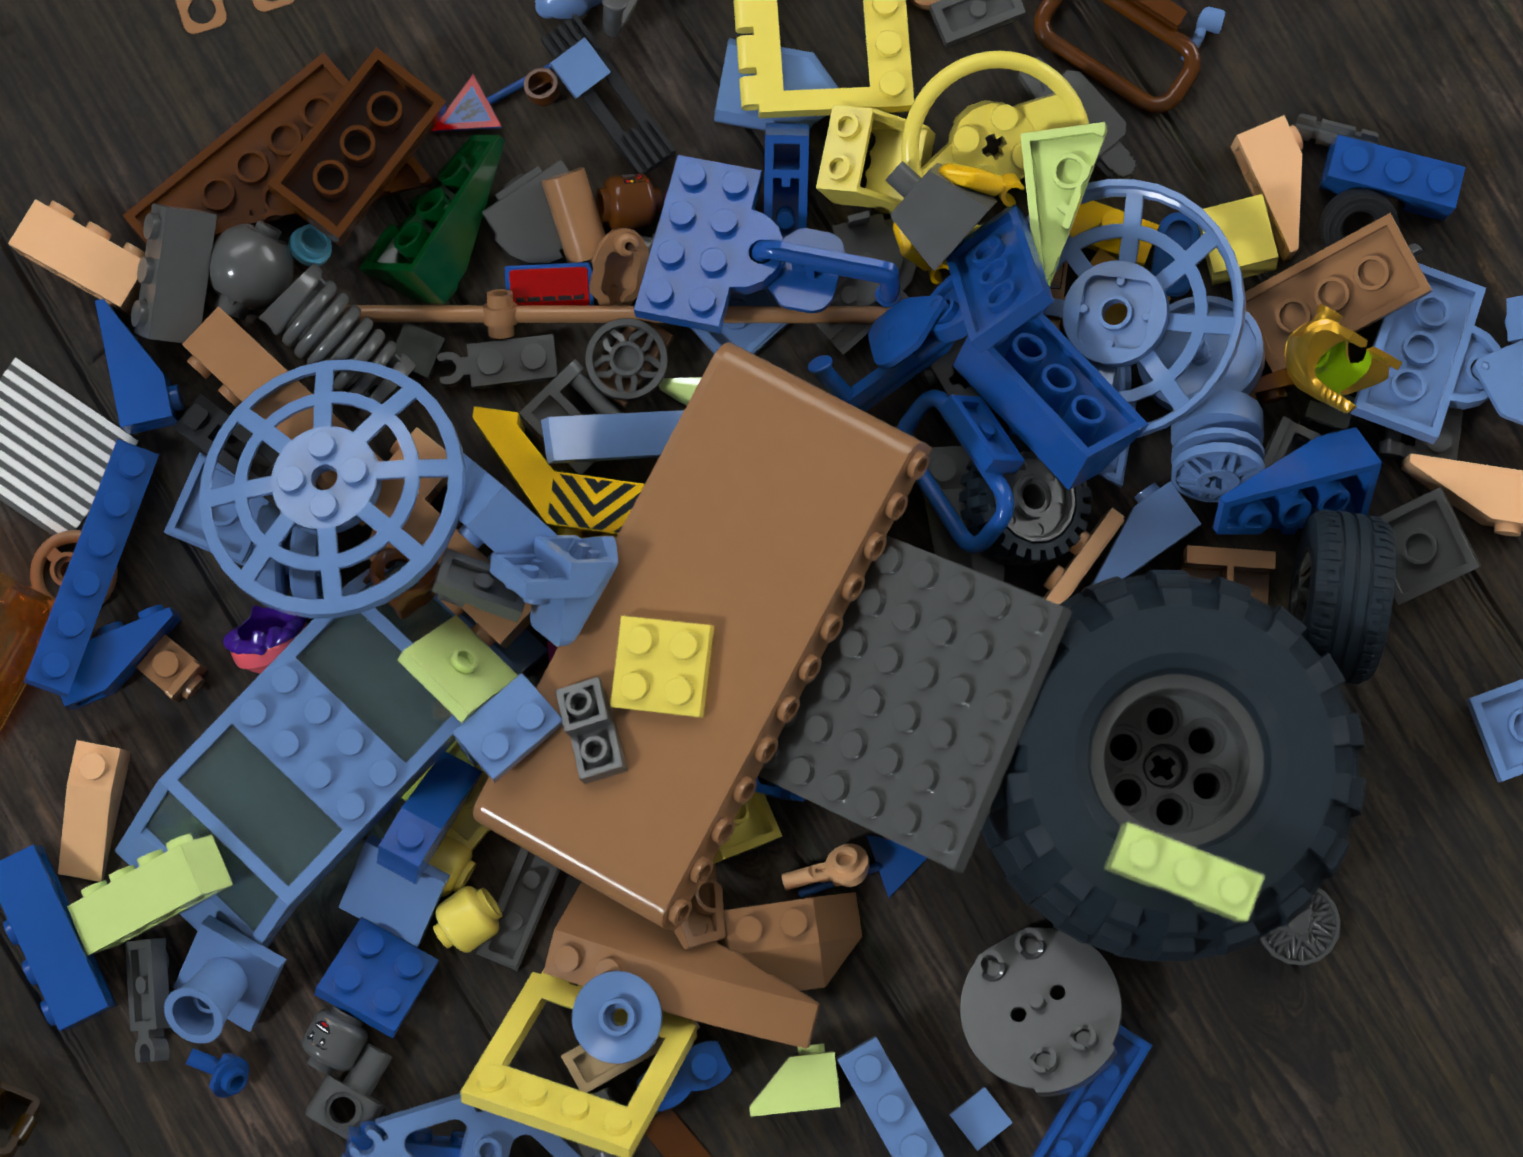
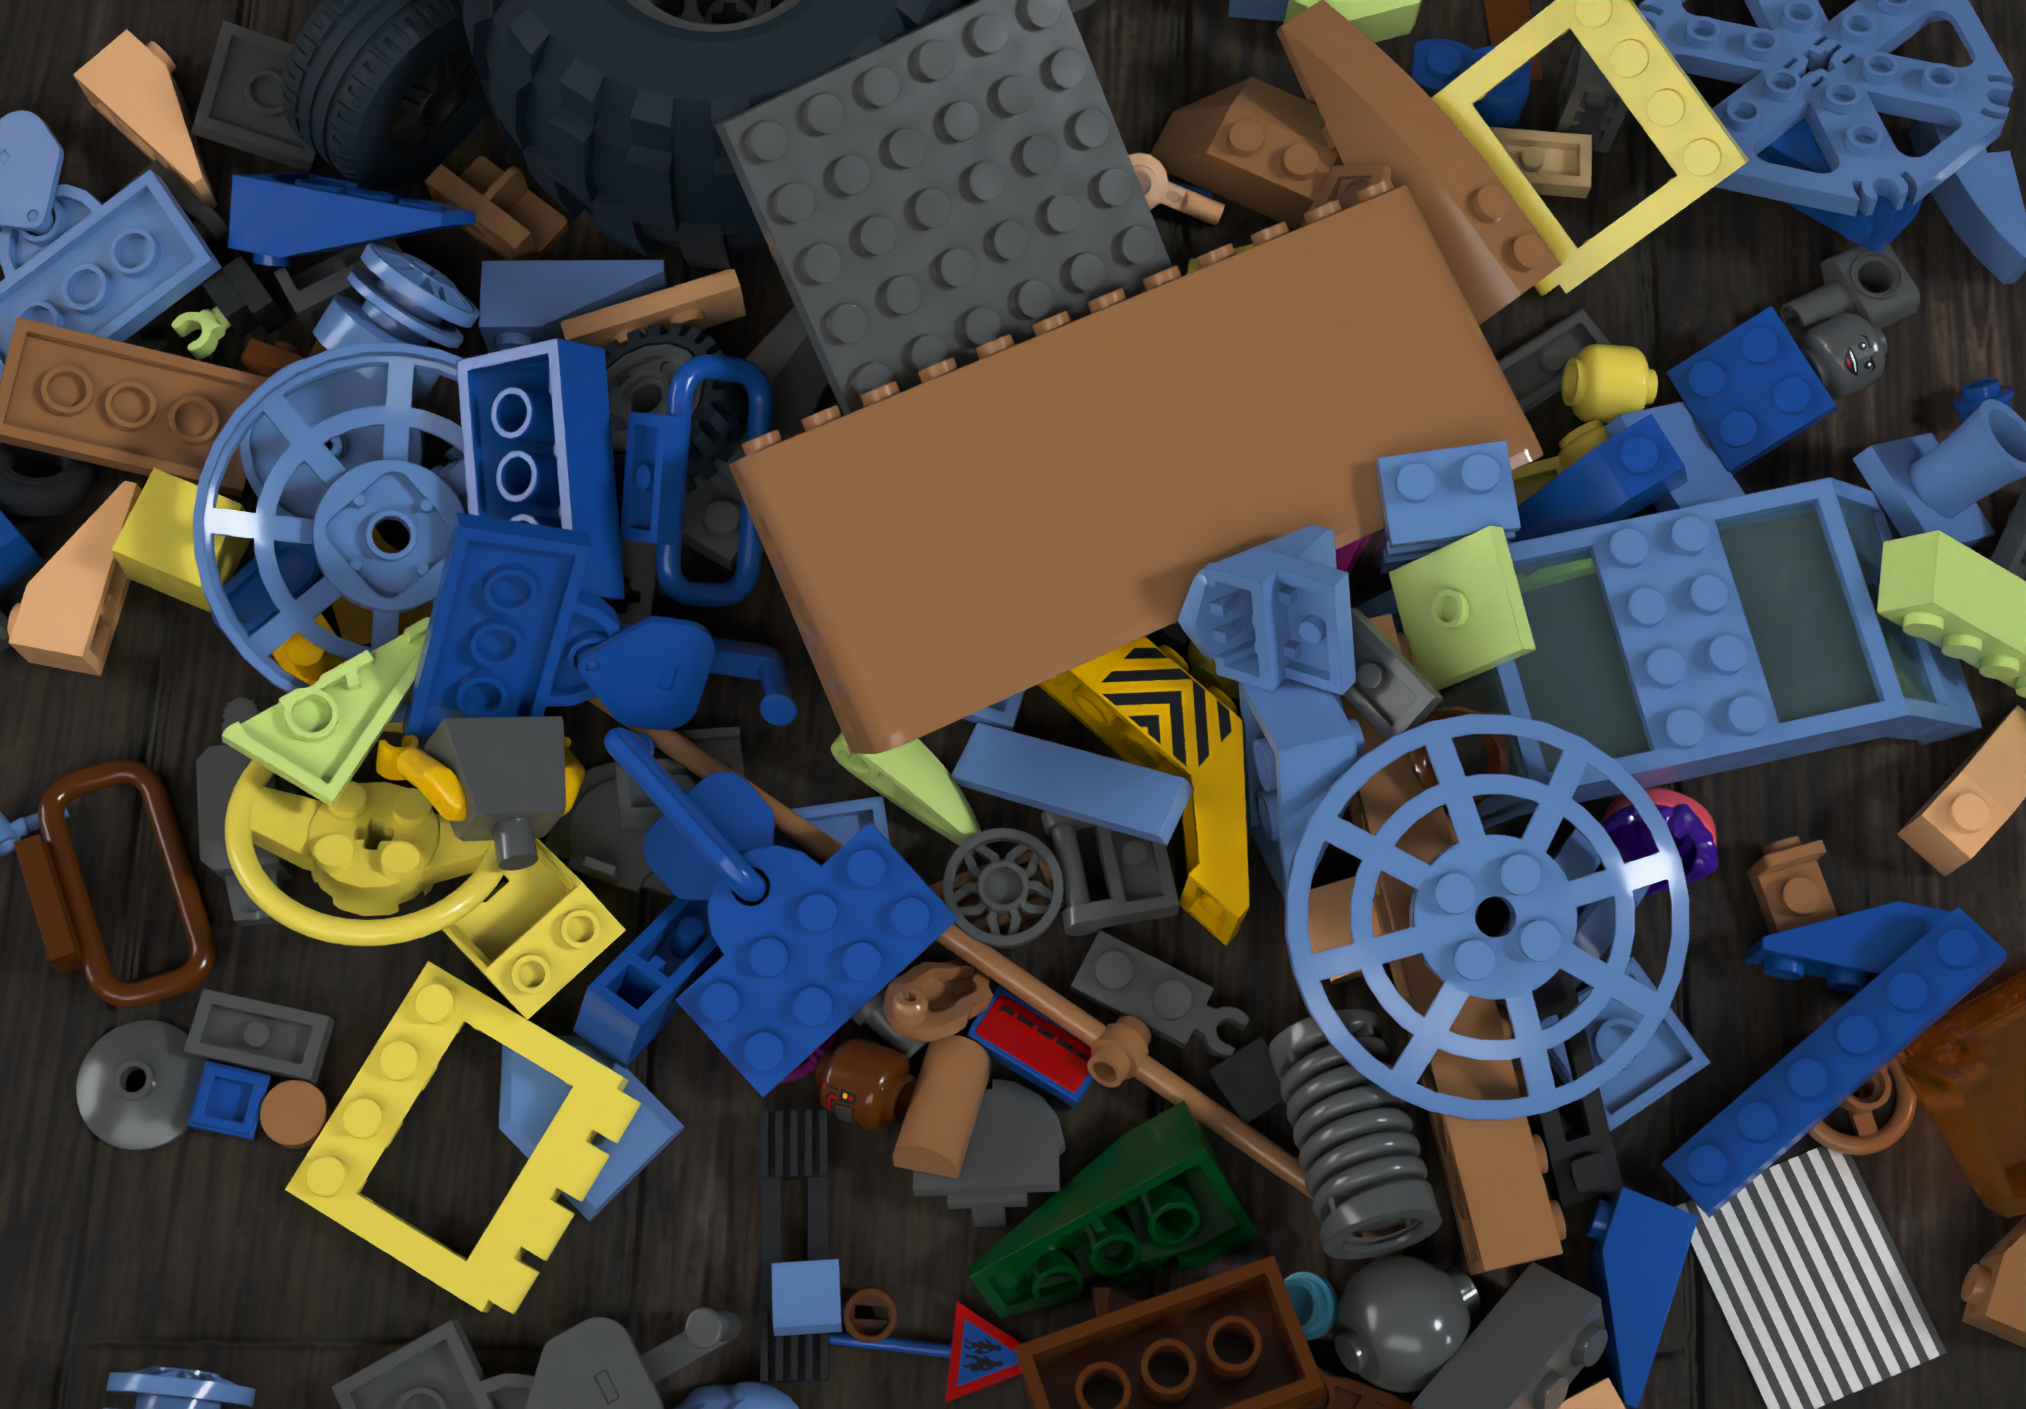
camera: 150 degrees left, 10 degrees down
dark grey slope [556,677,628,784] -> none
medium blue dish [572,971,662,1064] -> none
light yellow plate [610,616,714,718] -> none
pearl gold piece [1284,304,1403,413] -> none

